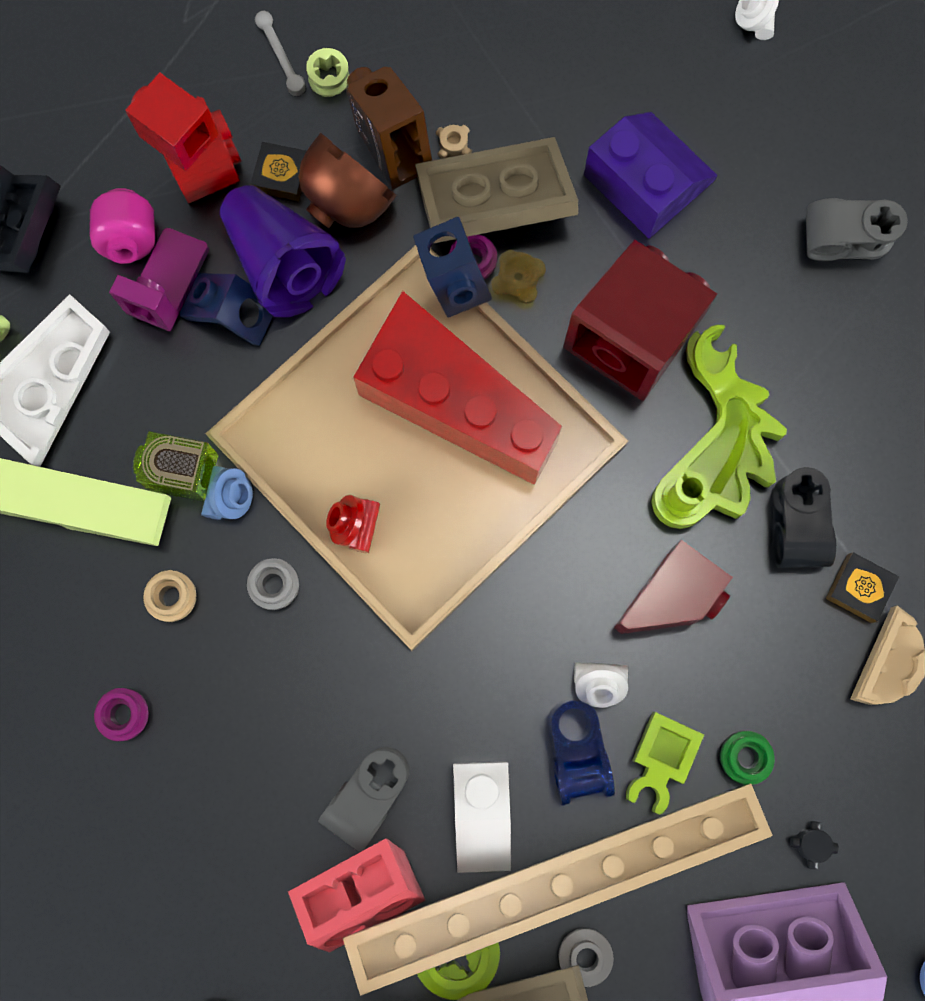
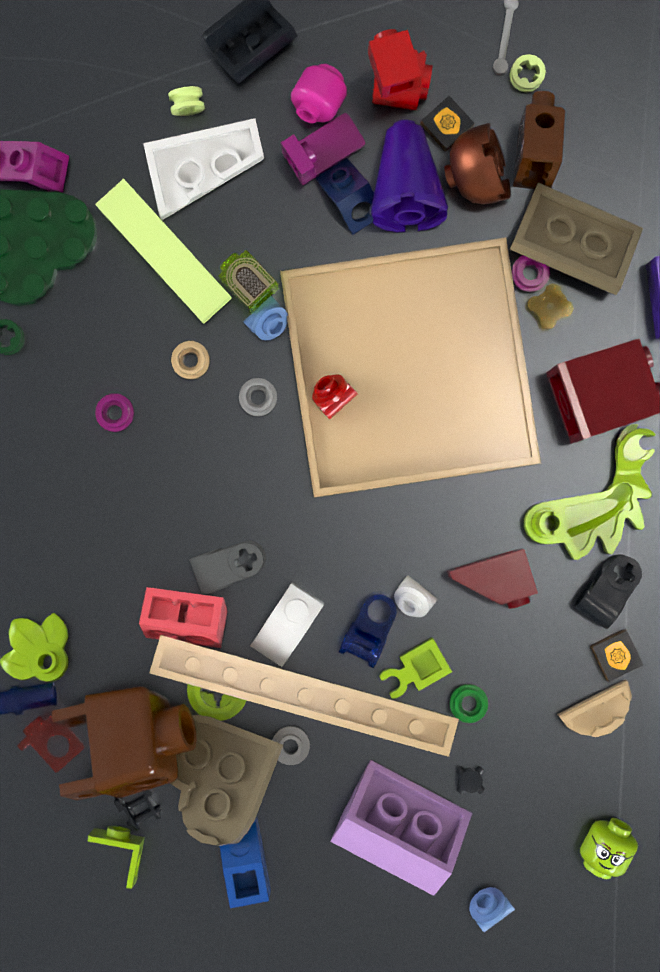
camera: 40 degrees right, 10 degrees up
red wedge [353,290,562,485] -> none
dark blue bracket [413,217,492,318] -> none
tan piece [435,125,472,159] -> none

